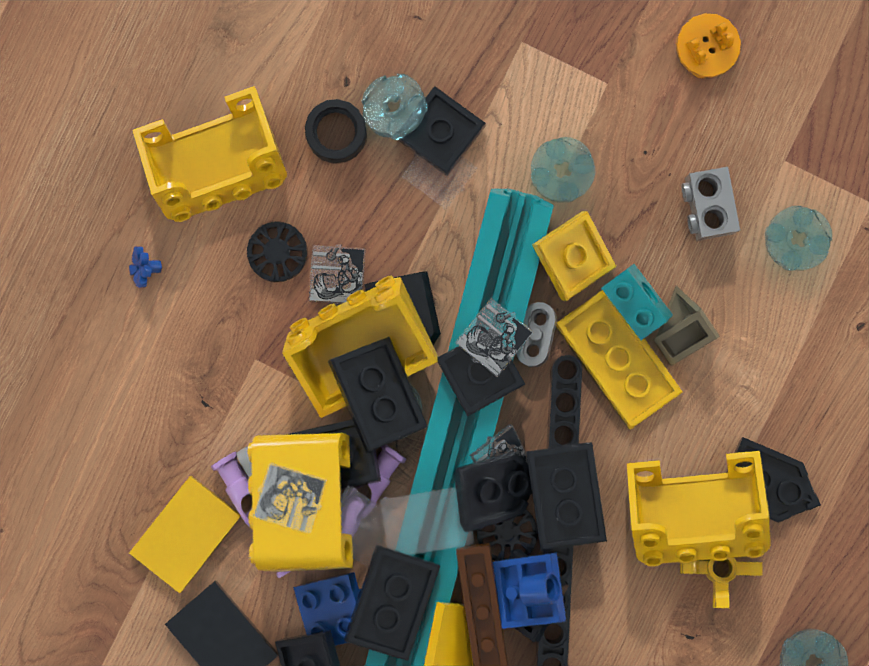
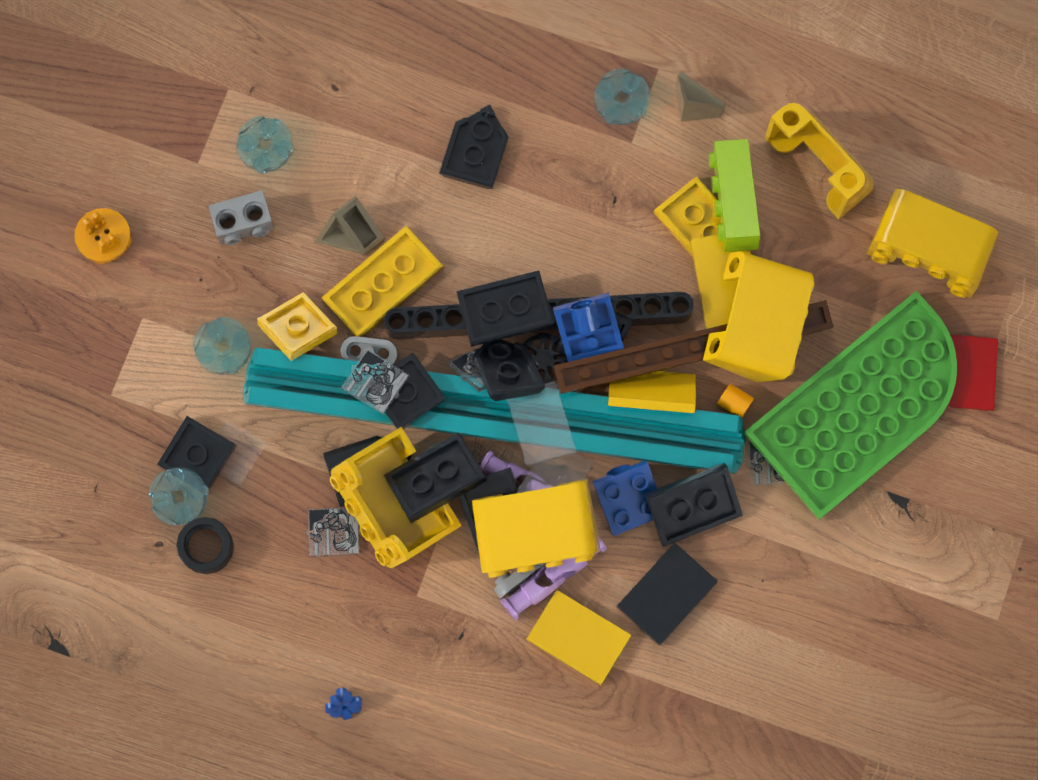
camera: 100 degrees left, 10 degrees down
yellow windscreen [132,86,287,222] -> none
black wheel [247,222,308,282] -> none
clear piece [253,463,327,534] -> none
black tile [344,544,440,661] -> none
teal brick [601,264,673,340] -> none
yellow windscreen [627,451,771,567] -> none
yellow pin [680,557,763,608] -> none

